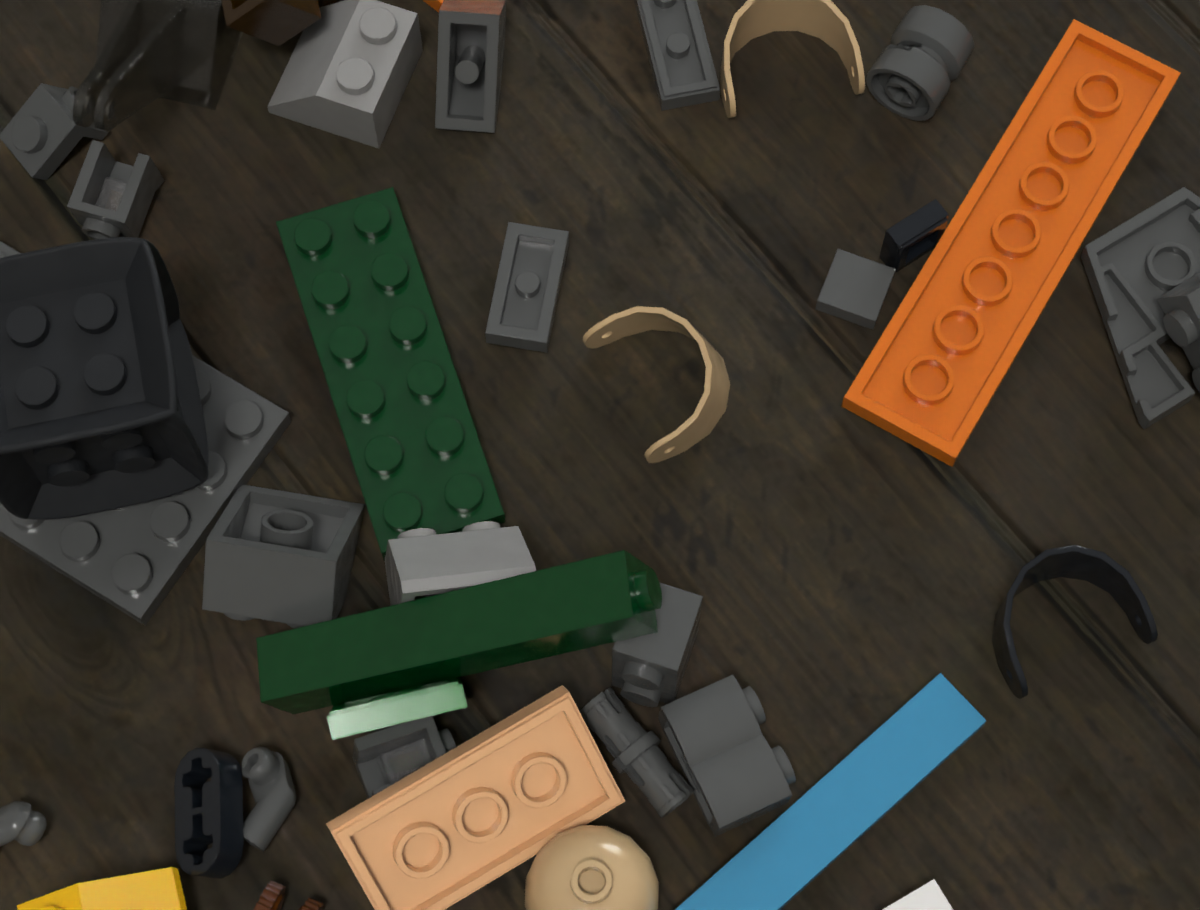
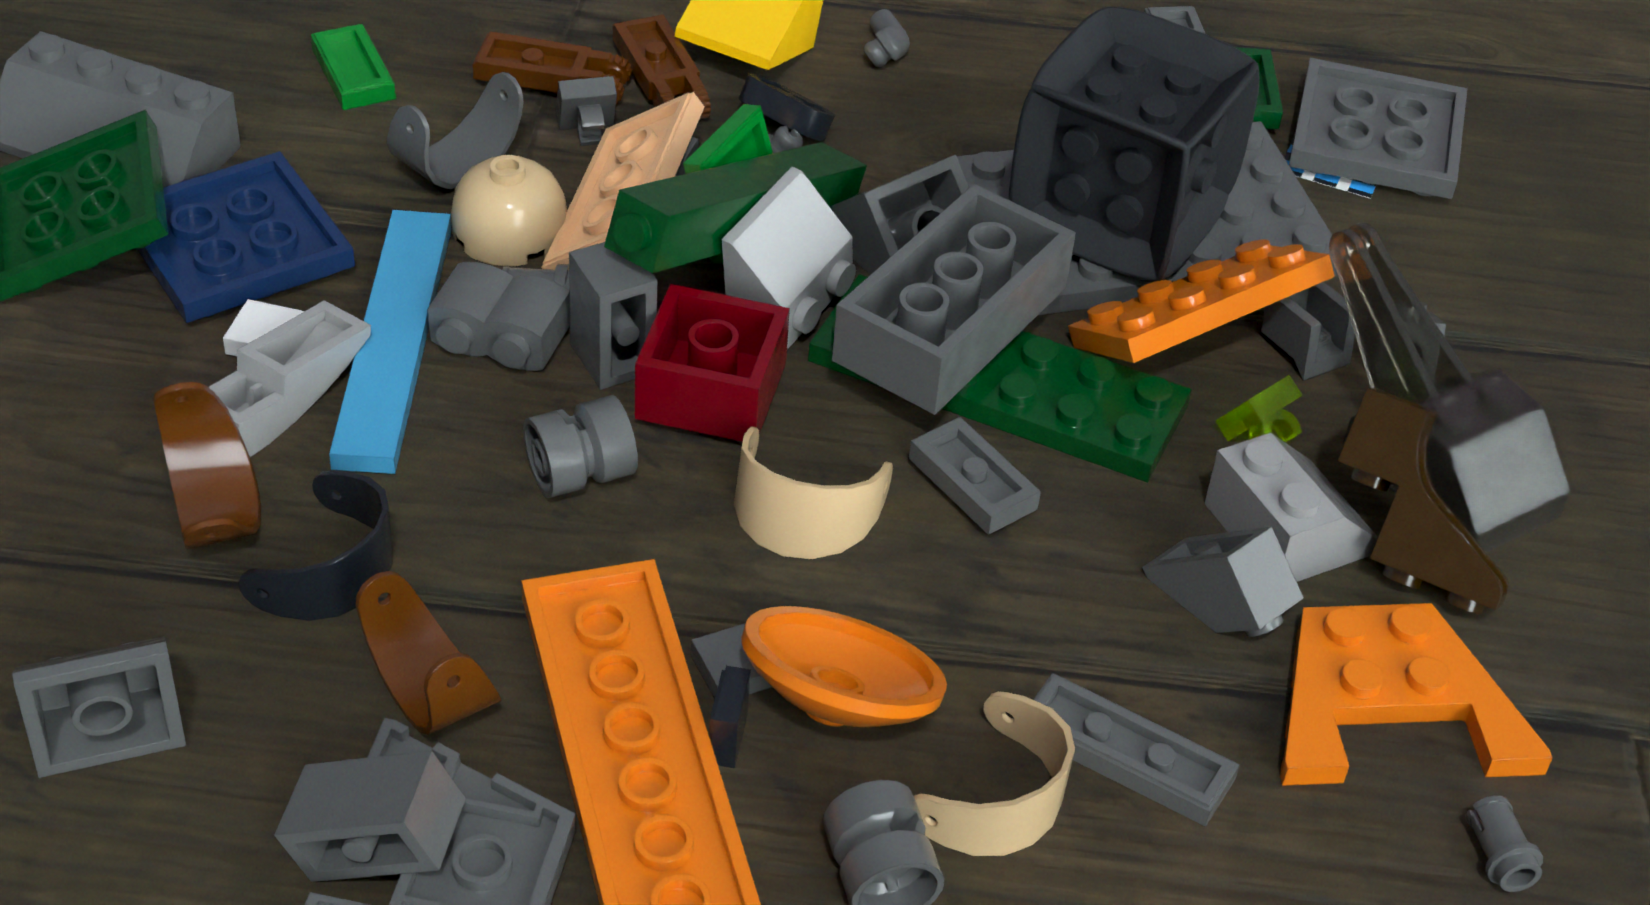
camera: 130 degrees right, 25 degrees down
none -> reddish brown piece [153,382,261,550]
none -> light grey slope [209,301,371,457]
none -> reddish brown piece [356,571,502,735]
none -> dark grey wheel [523,395,638,498]
none -> dark red brick [635,284,790,442]
none -> orange dish [741,606,947,727]
none -> dark grey brick [832,184,1076,415]
none -> orange plate [1068,239,1335,363]
none -> clear neon green tile [1215,375,1303,442]

